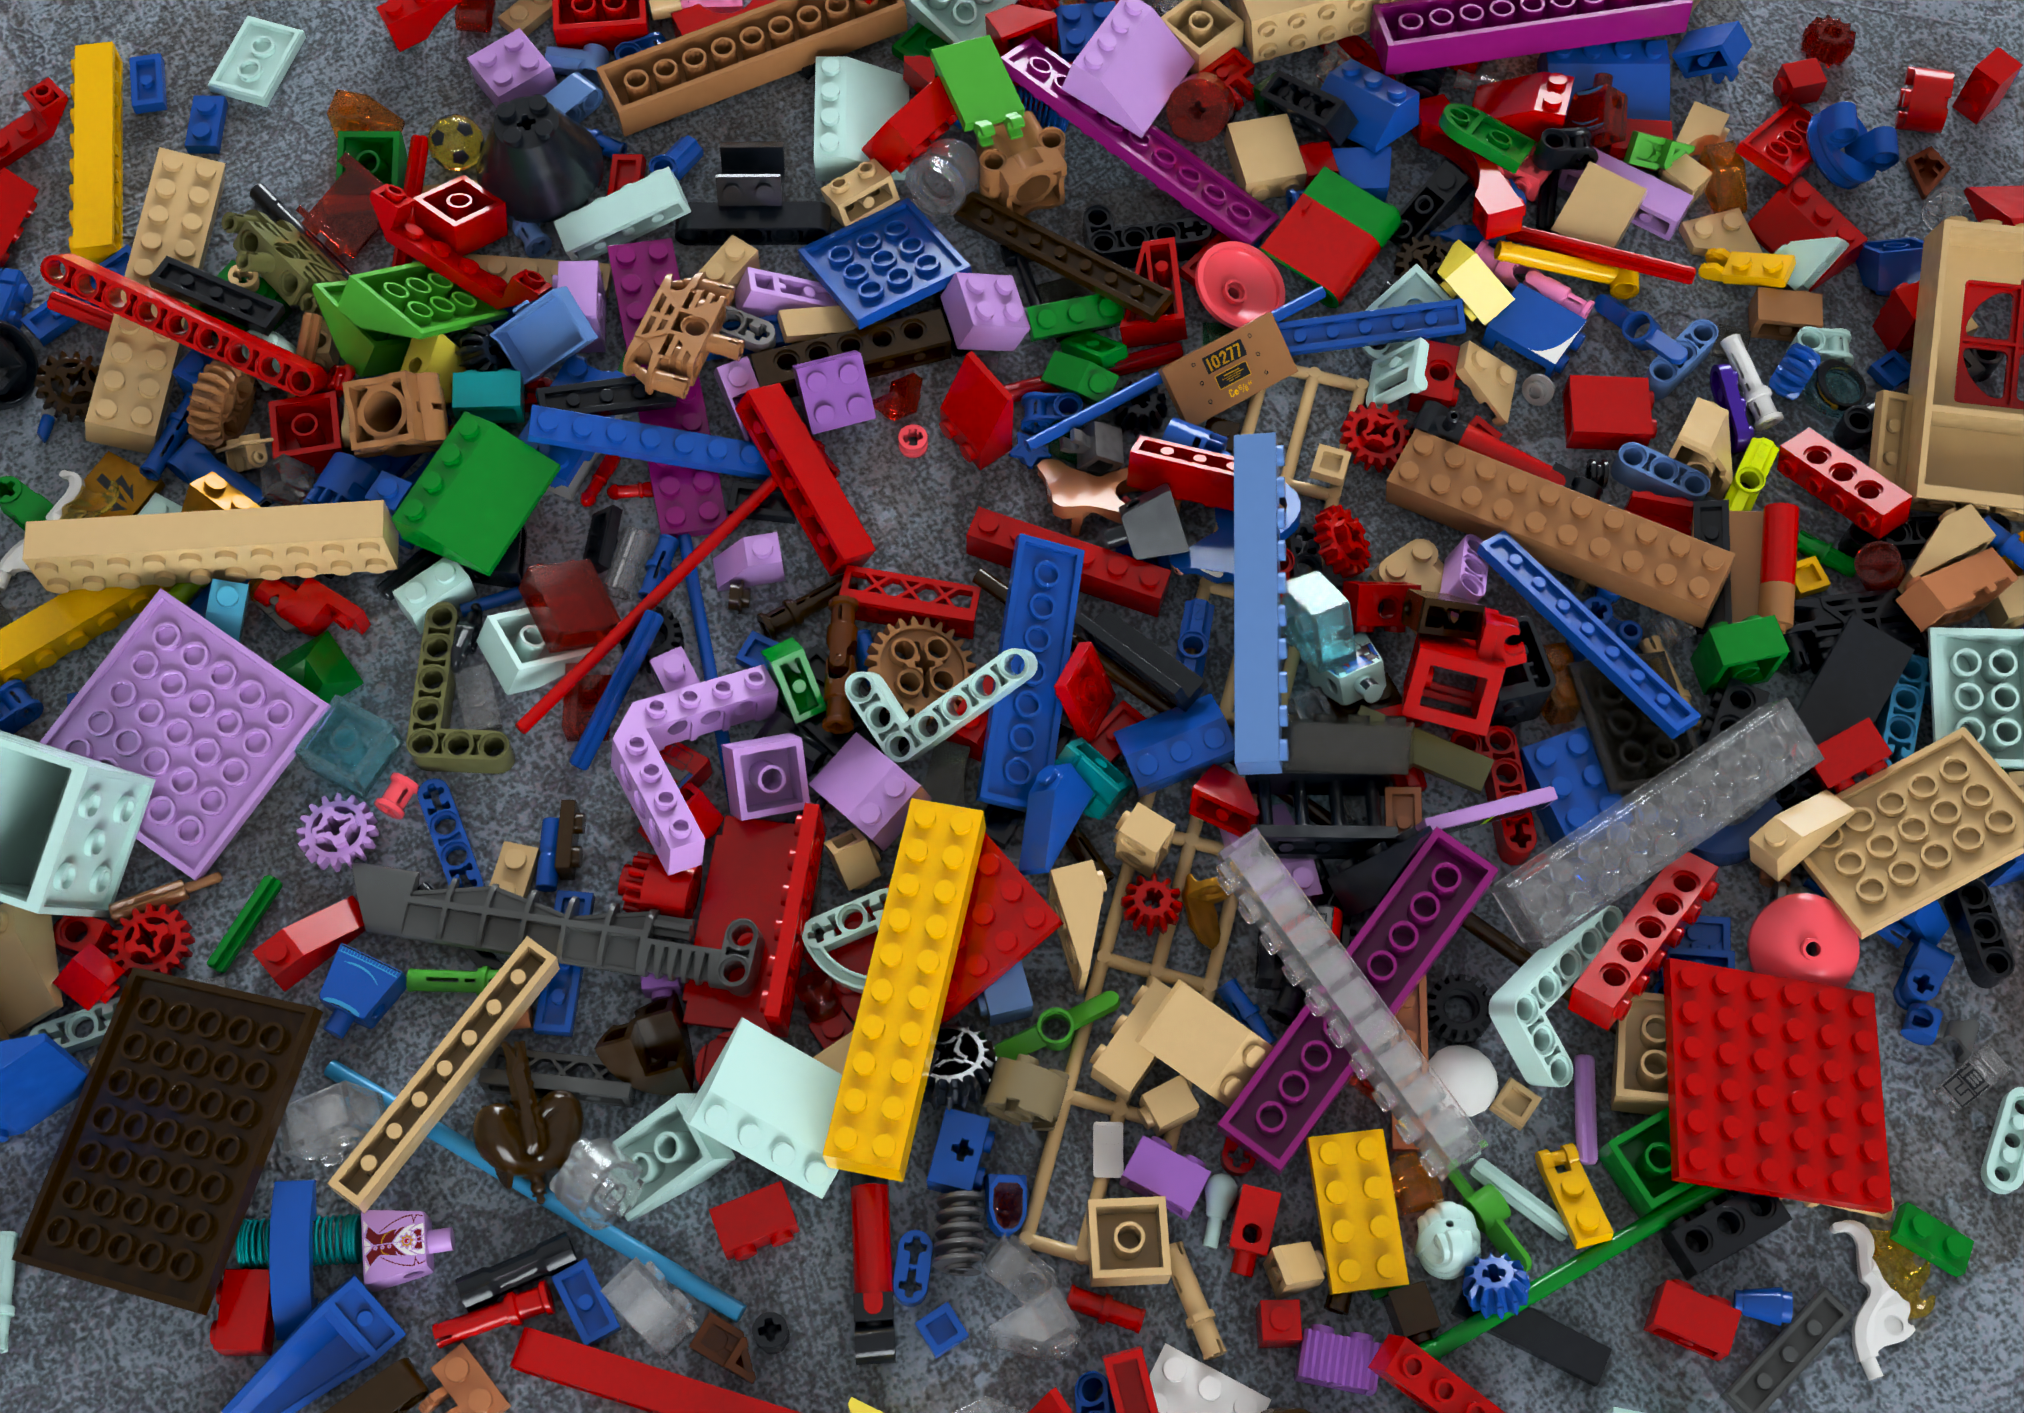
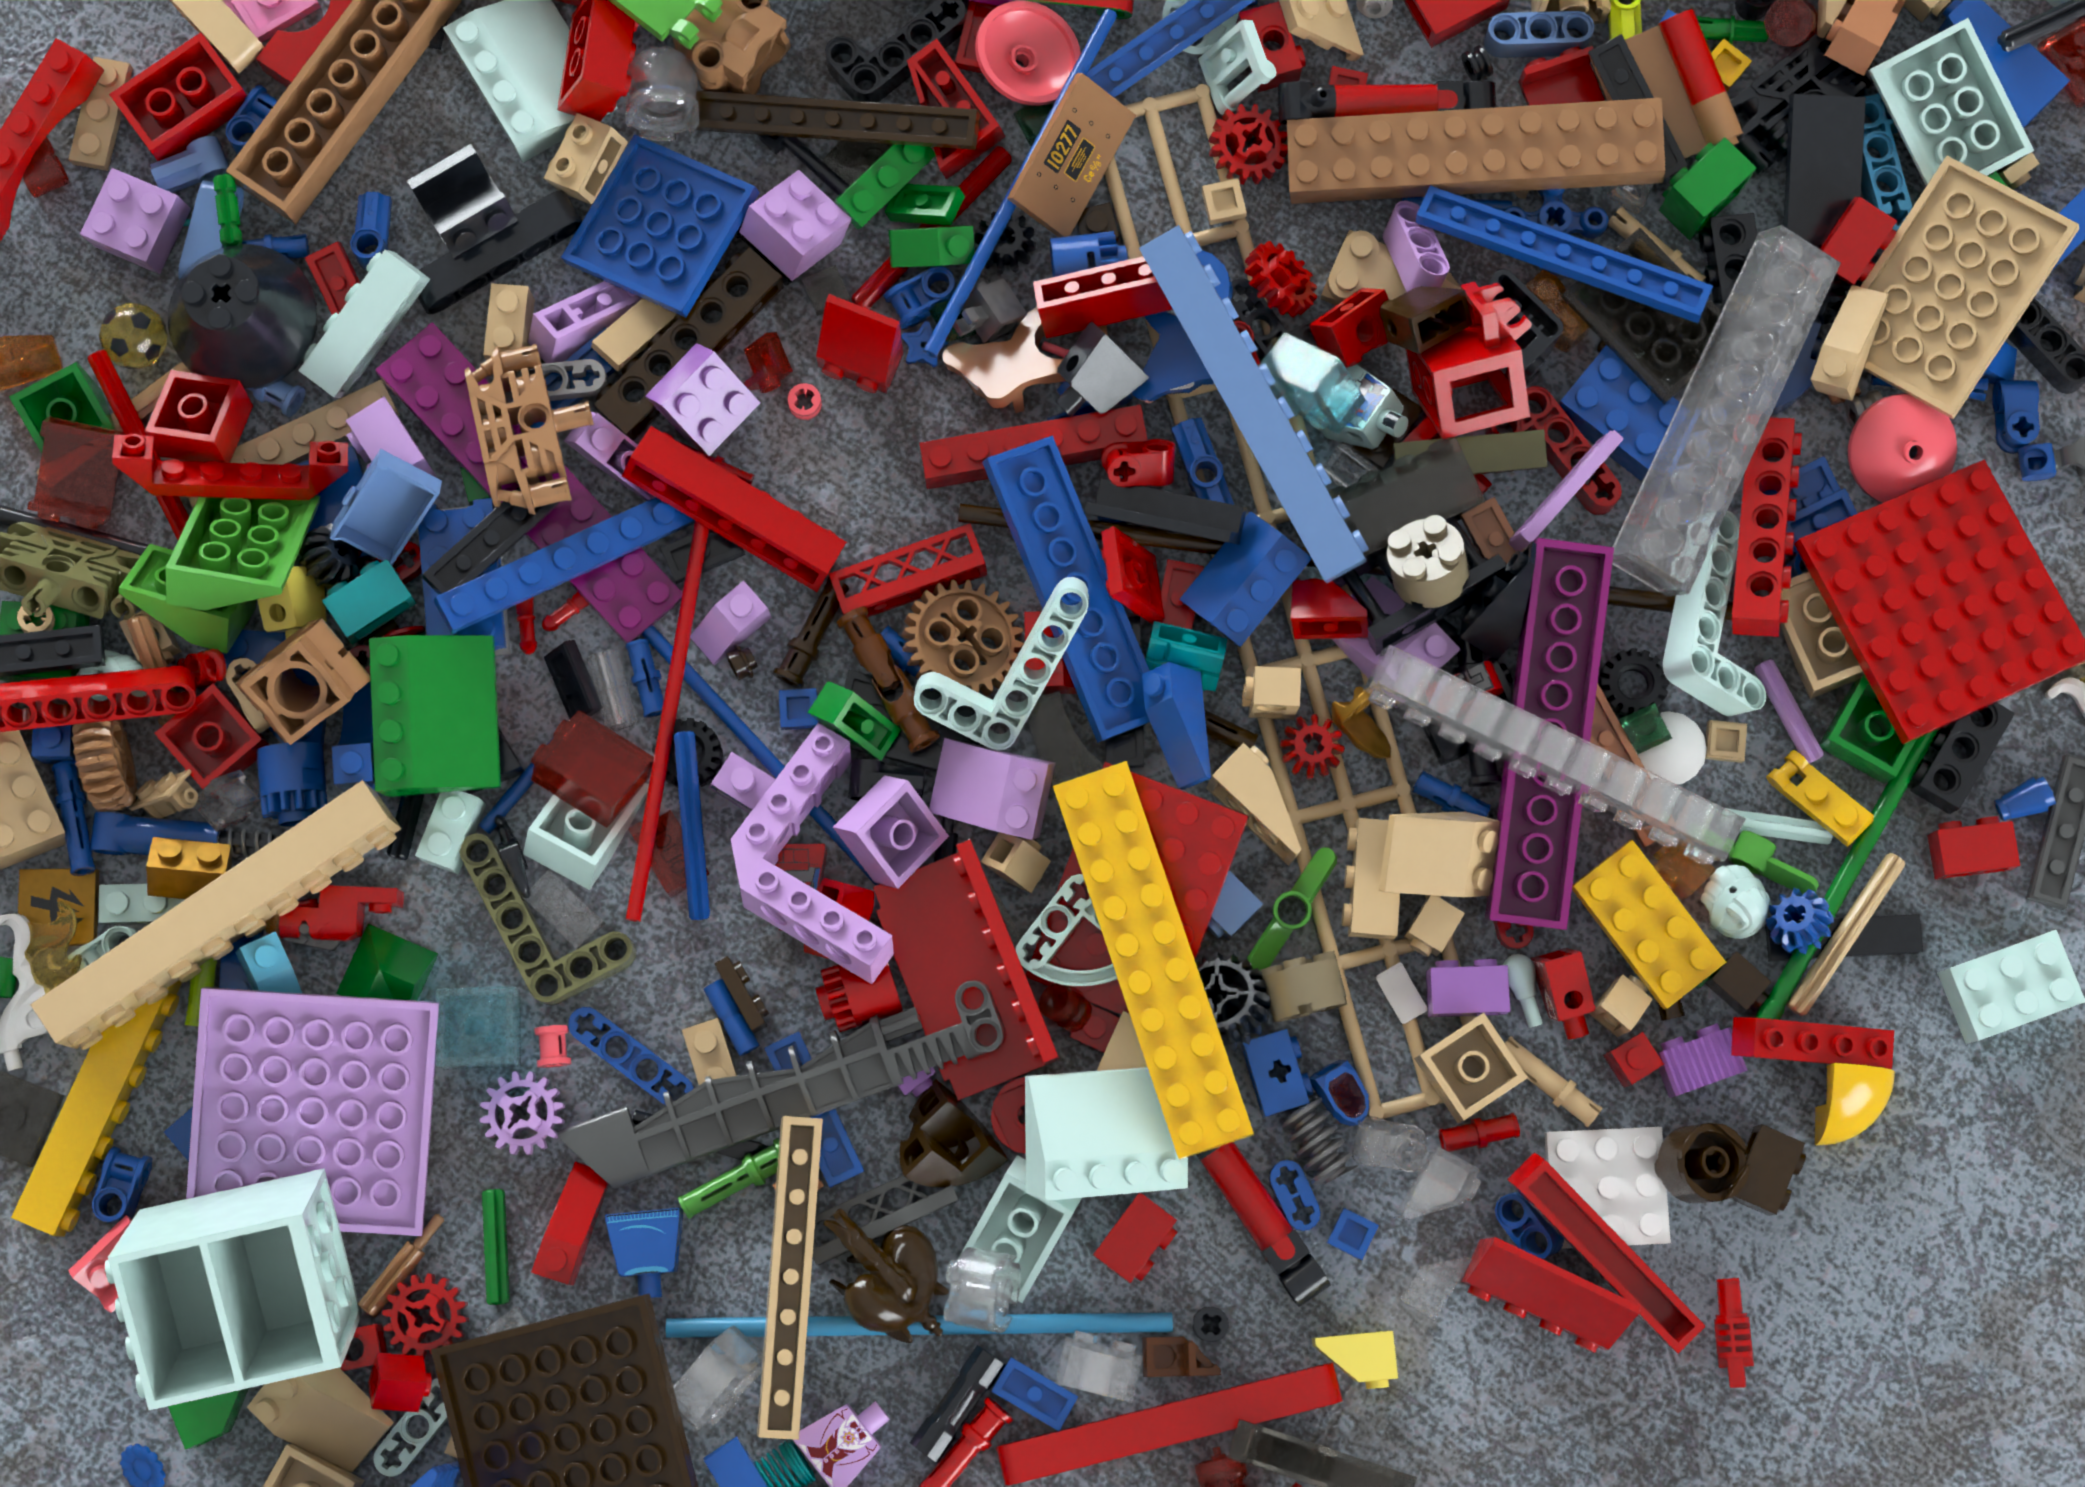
camera: 30 degrees left, 15 degrees up
none -> green axle [213,174,243,247]
none -> red piece [1101,439,1175,487]
none -> dark tan brick [1387,515,1470,608]
none -> clear green plate [1620,703,1673,754]
none -> tan axle [1787,853,1905,1016]

